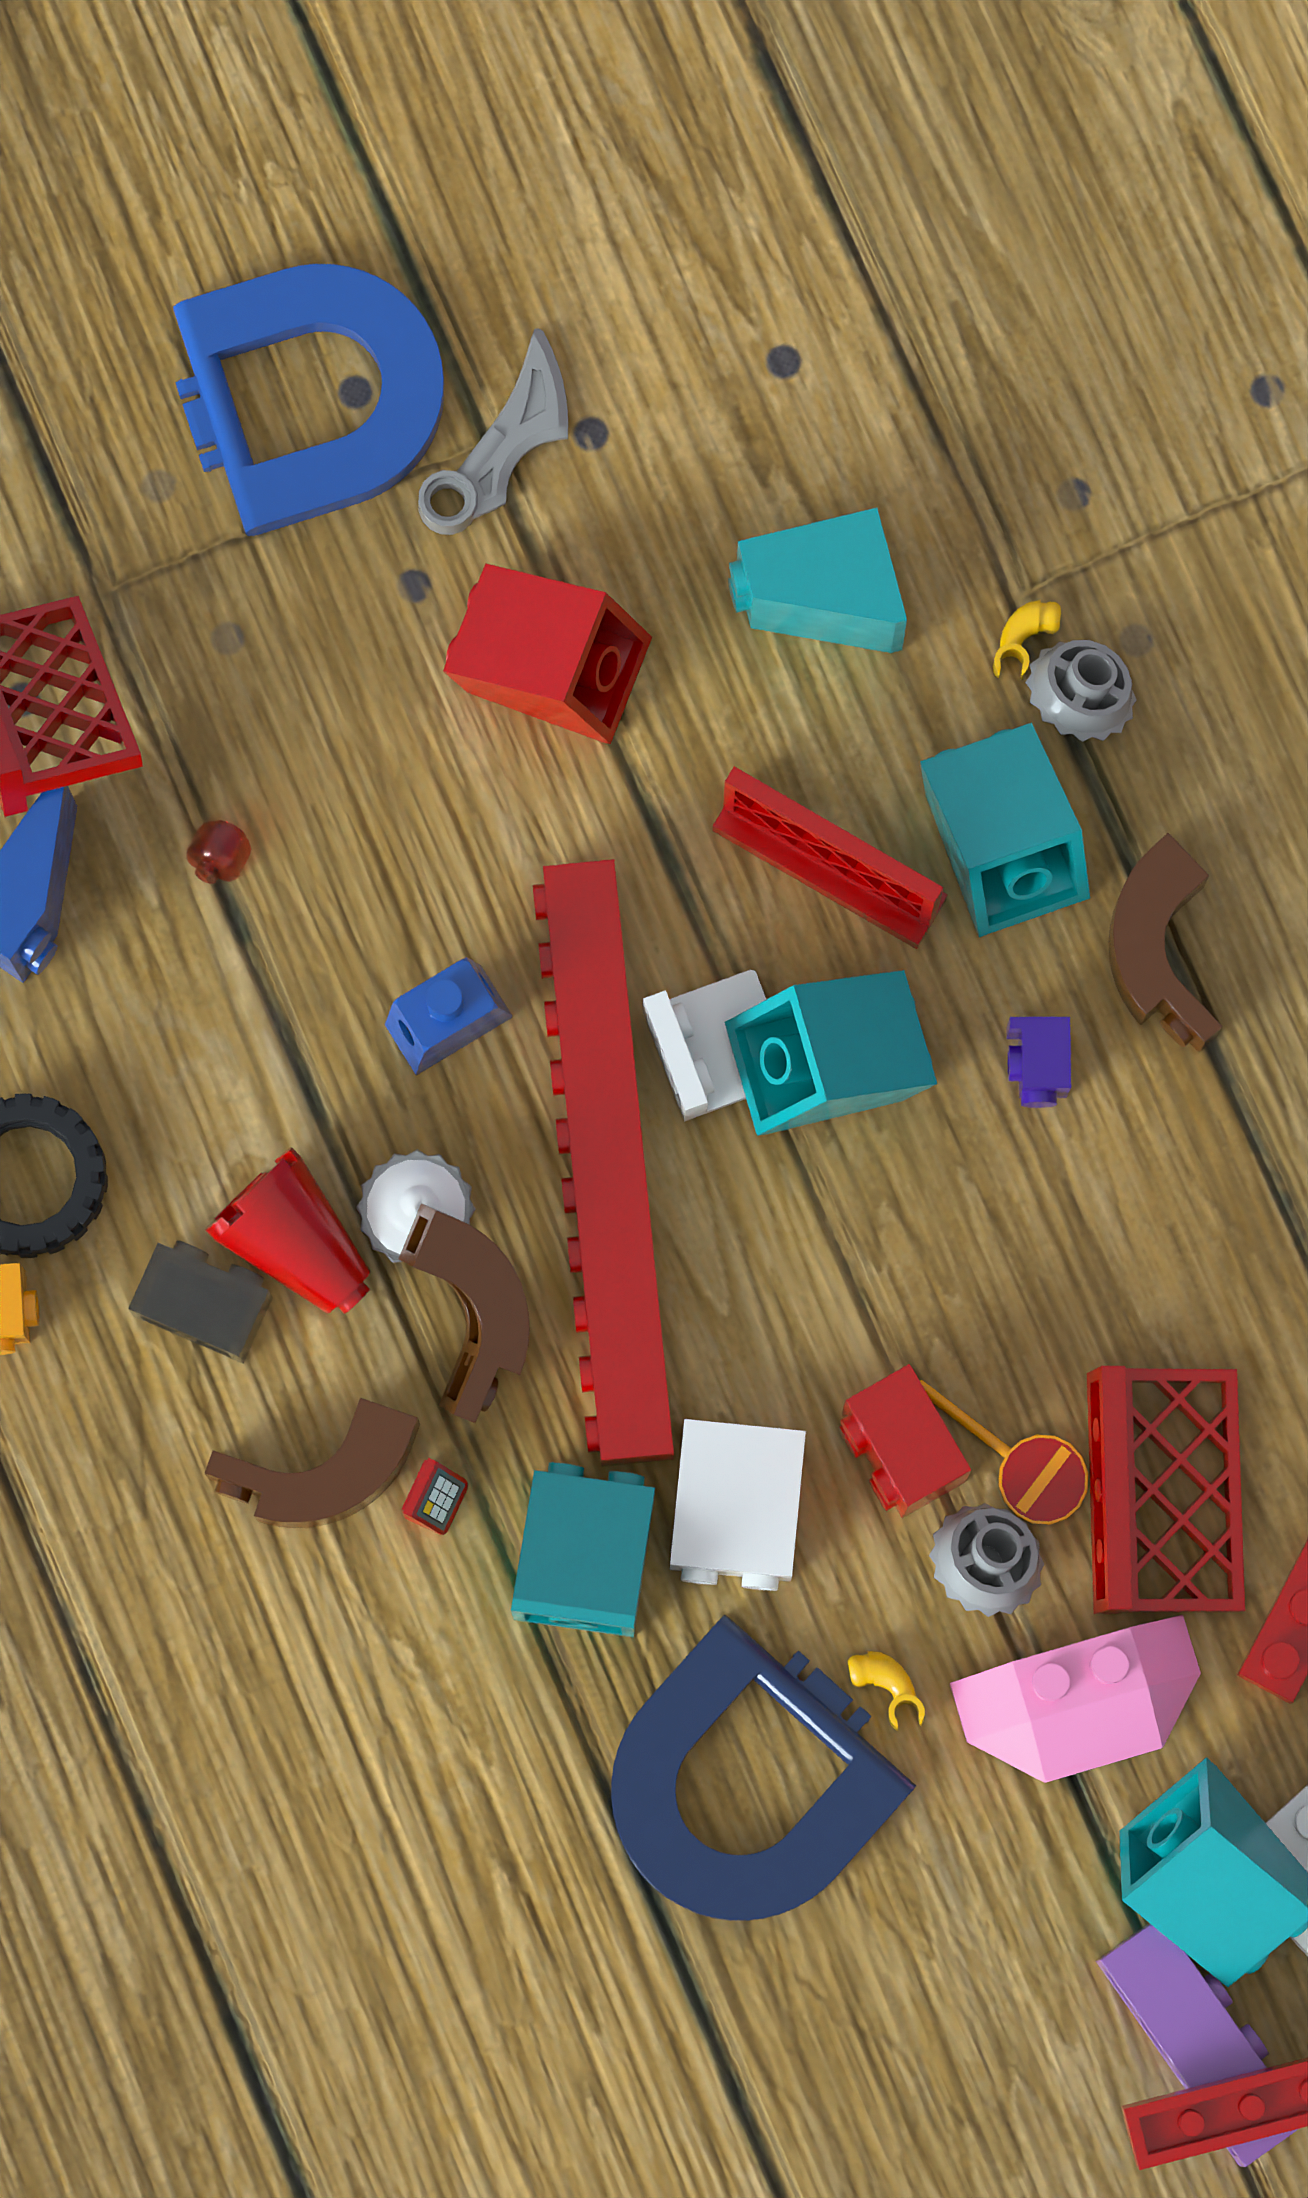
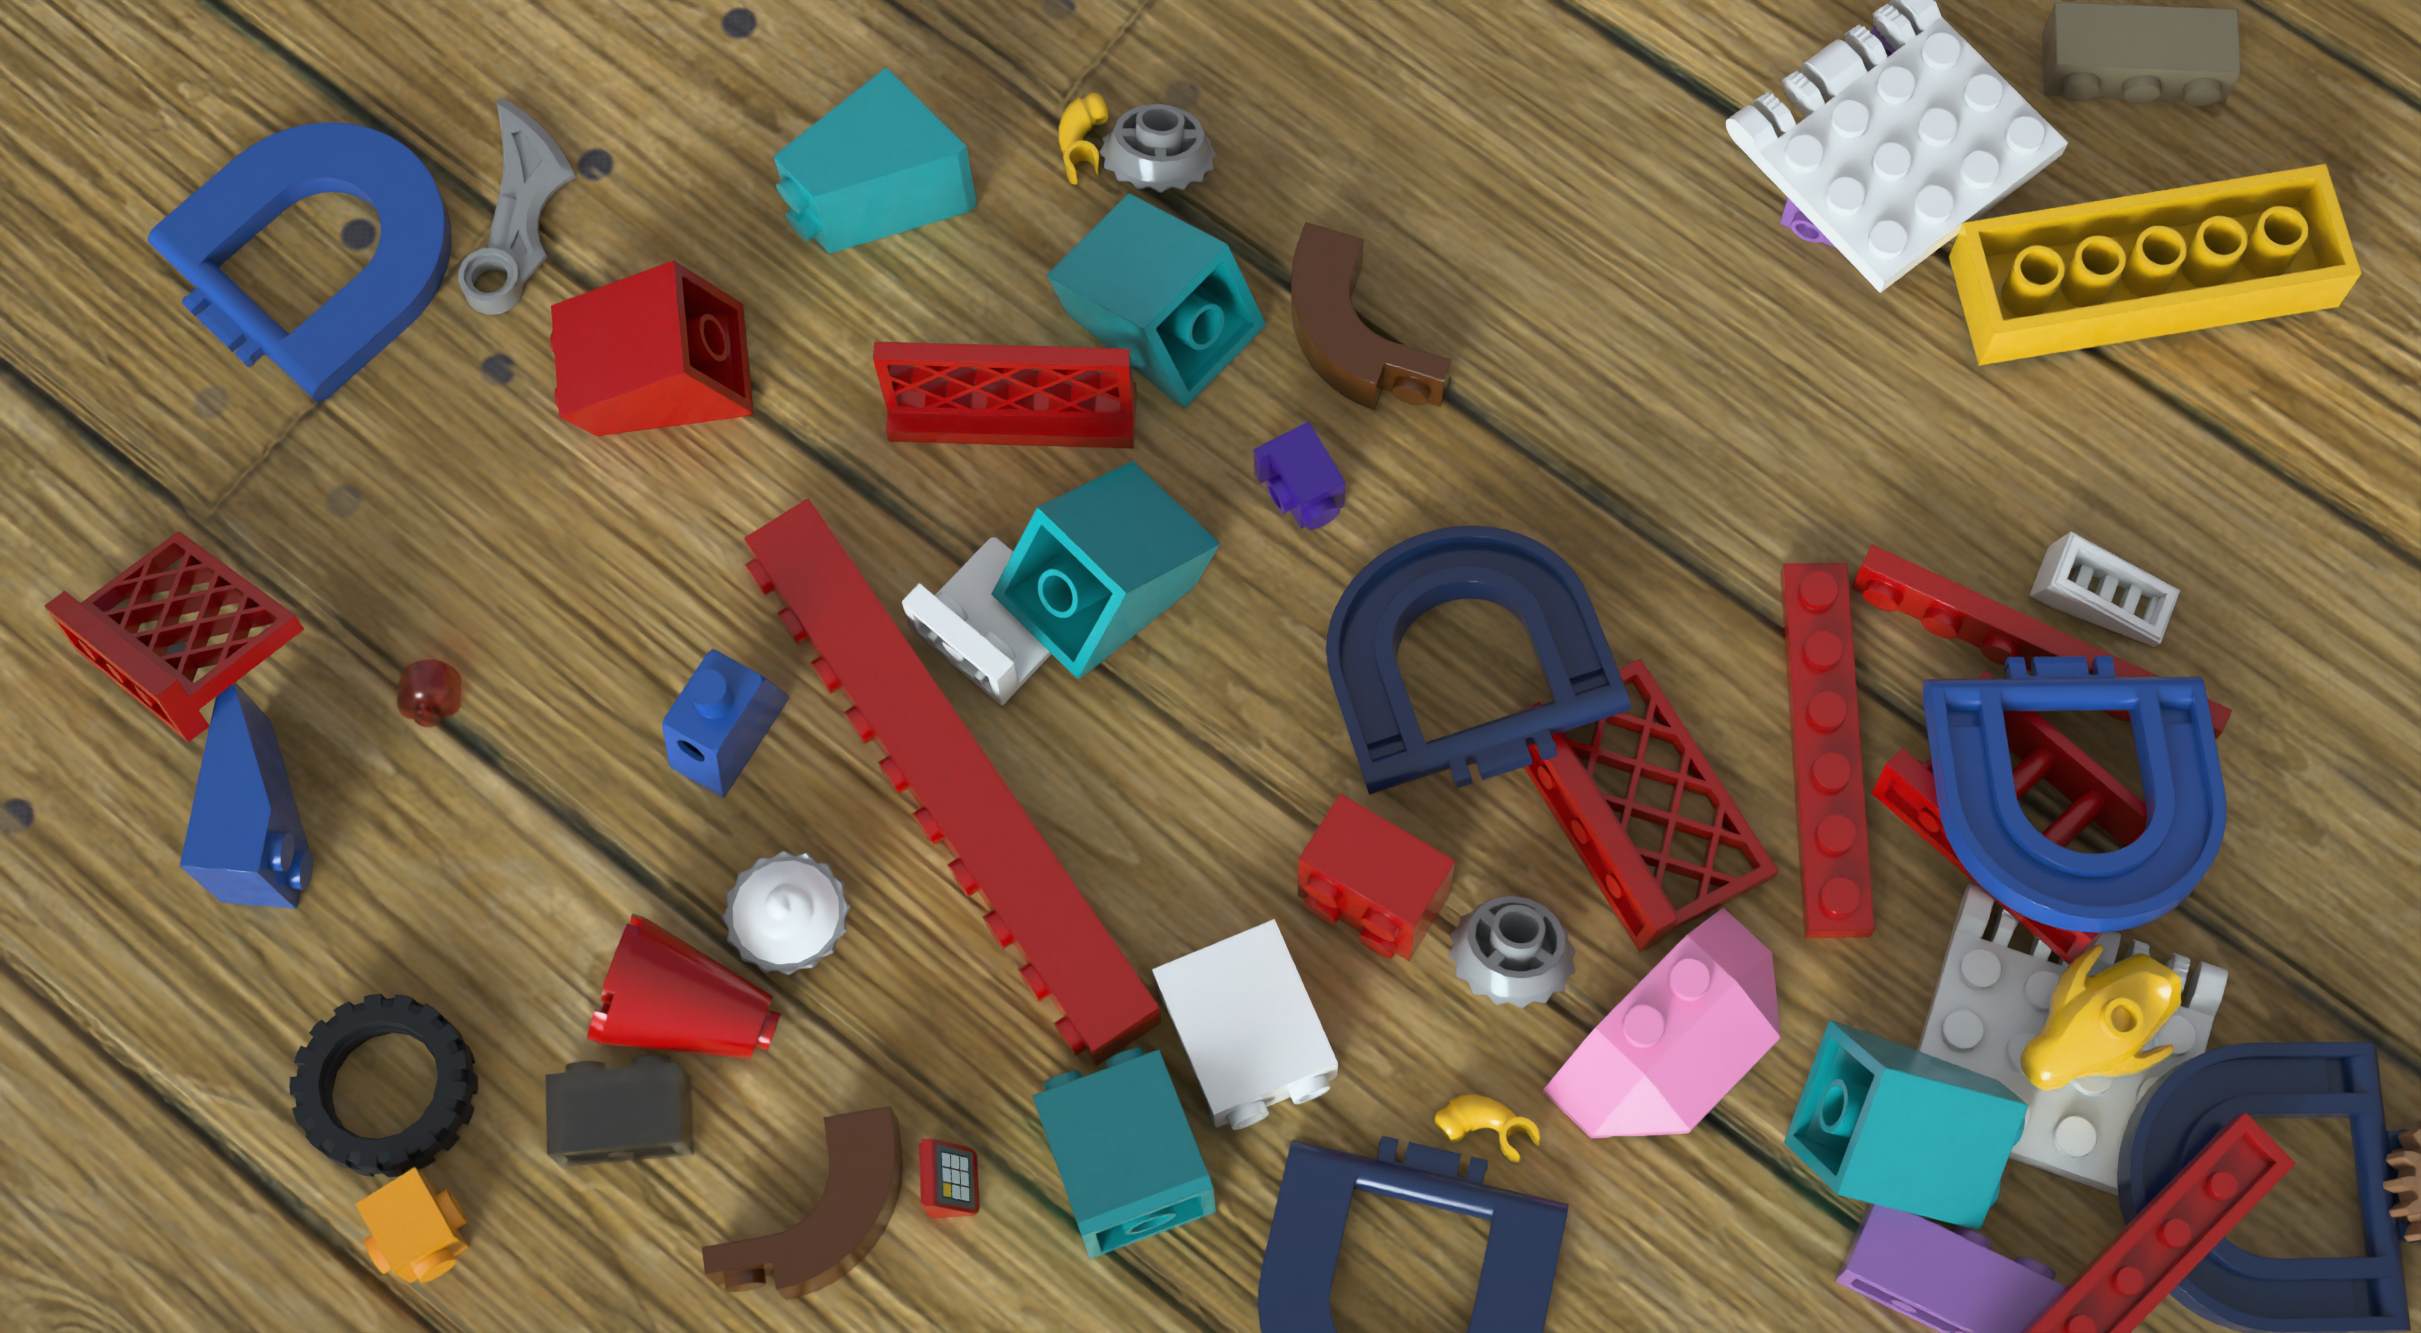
camera: 25 degrees left, 10 degrees down
reddish brown arch [398,1203,530,1423] -> none
piece [920,1380,1088,1525] -> none
none -> dark blue piece [1326,526,1631,795]

